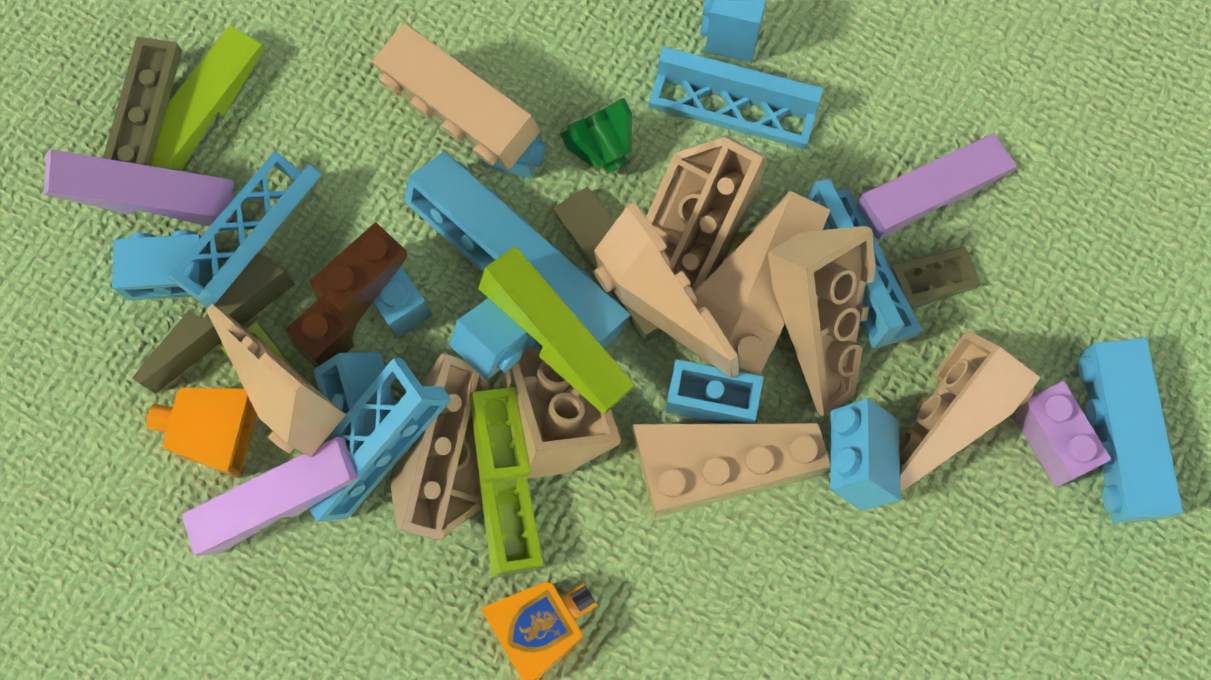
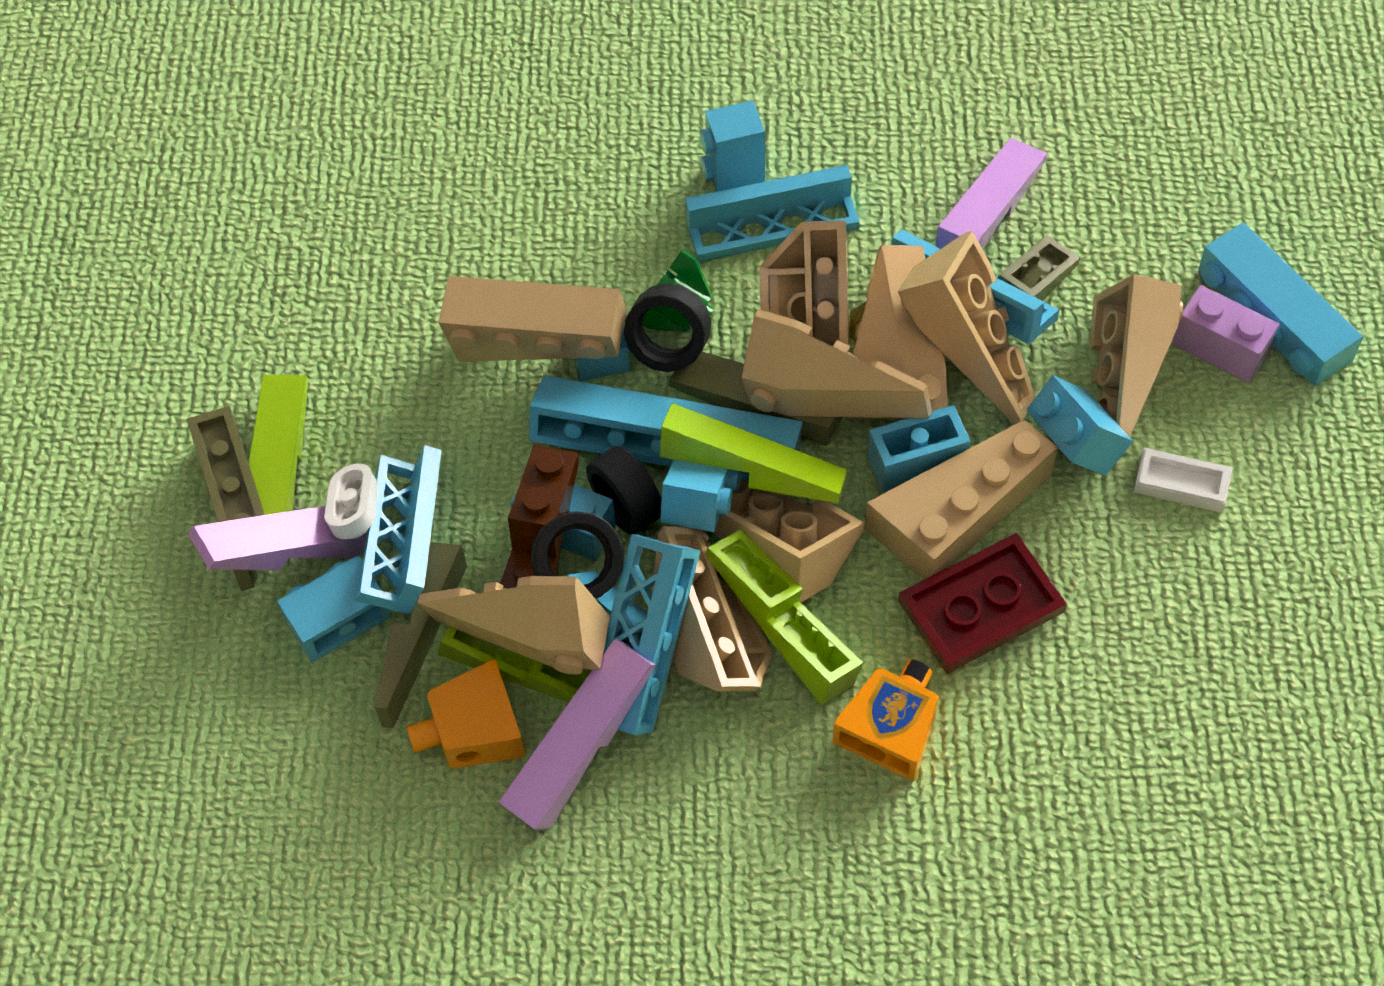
camera: 30 degrees left, 15 degrees down
none -> white plate [324,464,378,539]
none -> black tyre [530,511,624,599]
none -> black tyre [586,446,662,535]
none -> black tyre [624,283,711,372]
none -> dark red plate [898,533,1067,674]
none -> white tile [1133,448,1233,513]

